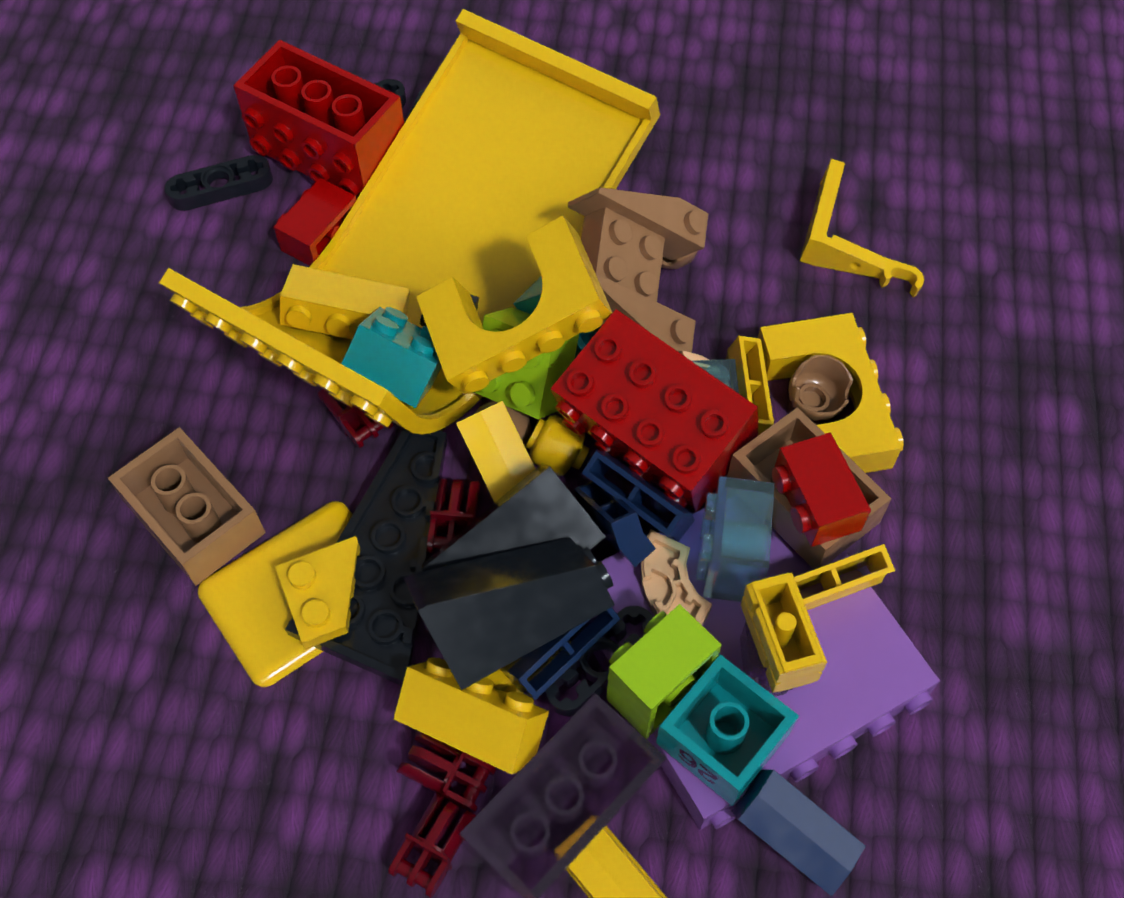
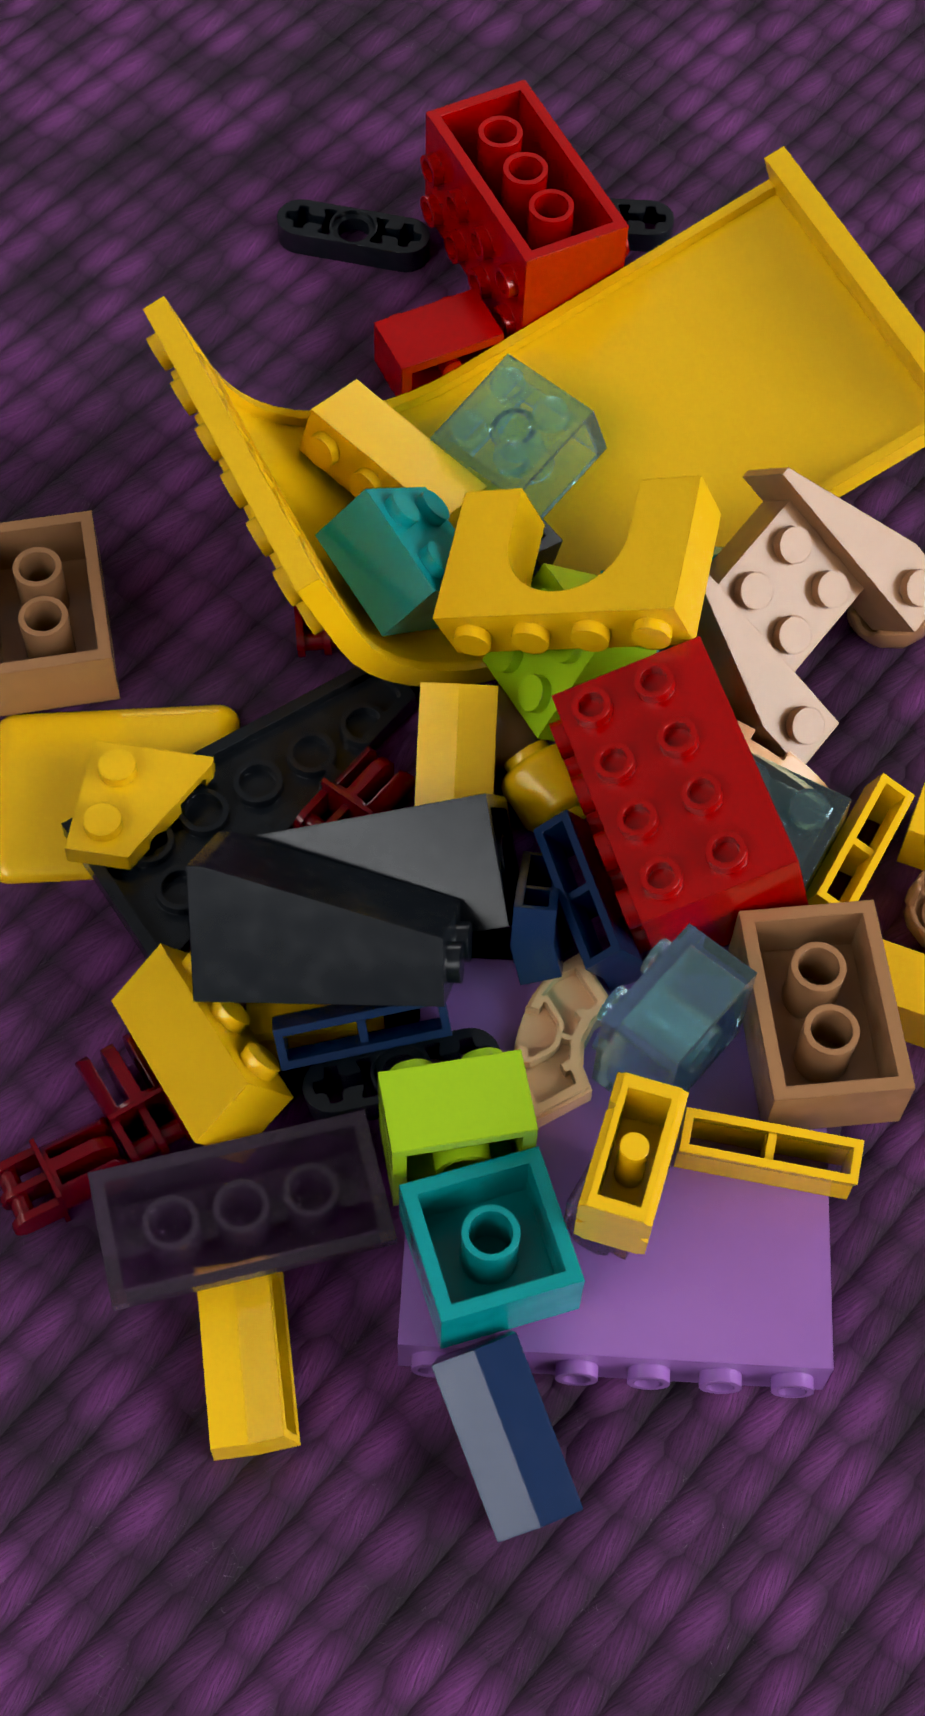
camera: 30 degrees right, 0 degrees up
red brick [772,432,871,547] -> none
none -> clear light blue brick [430,354,607,518]

